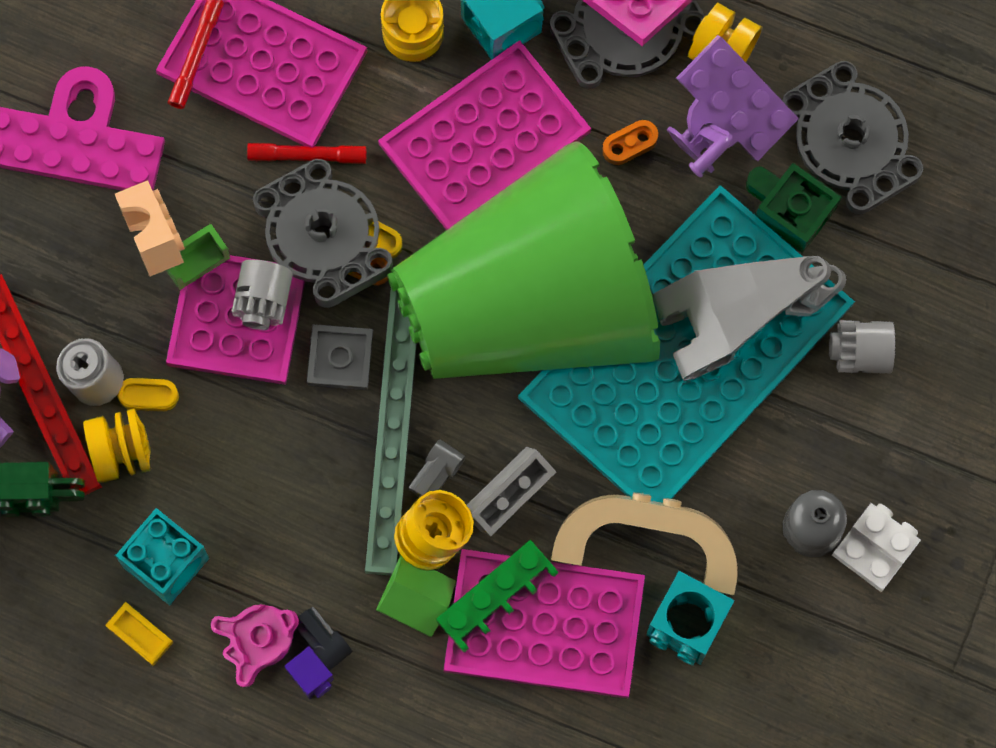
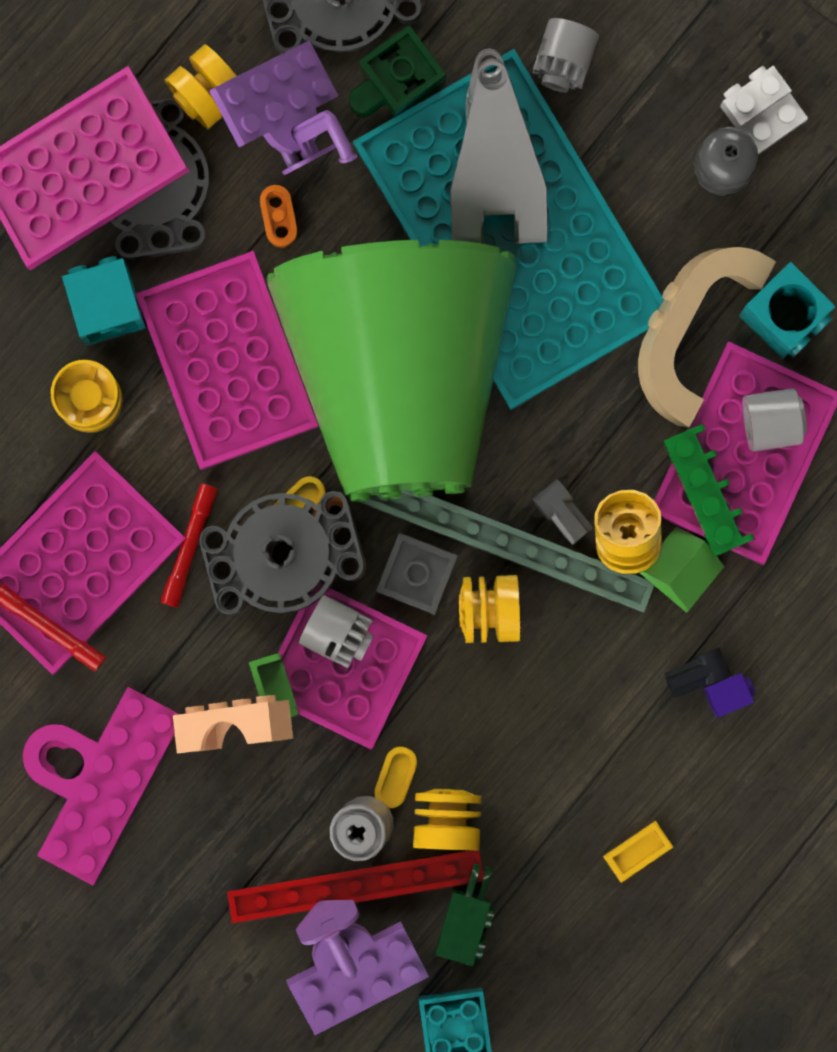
camera: 75 degrees left, 10 degrees up
teal brick [115,508,209,606] -> none
dark pink tile [211,604,299,687] -> none
light grey brick [467,447,556,536] -> none
none -> yellow wheel [459,575,520,643]
none -> light grey piece [742,388,807,452]

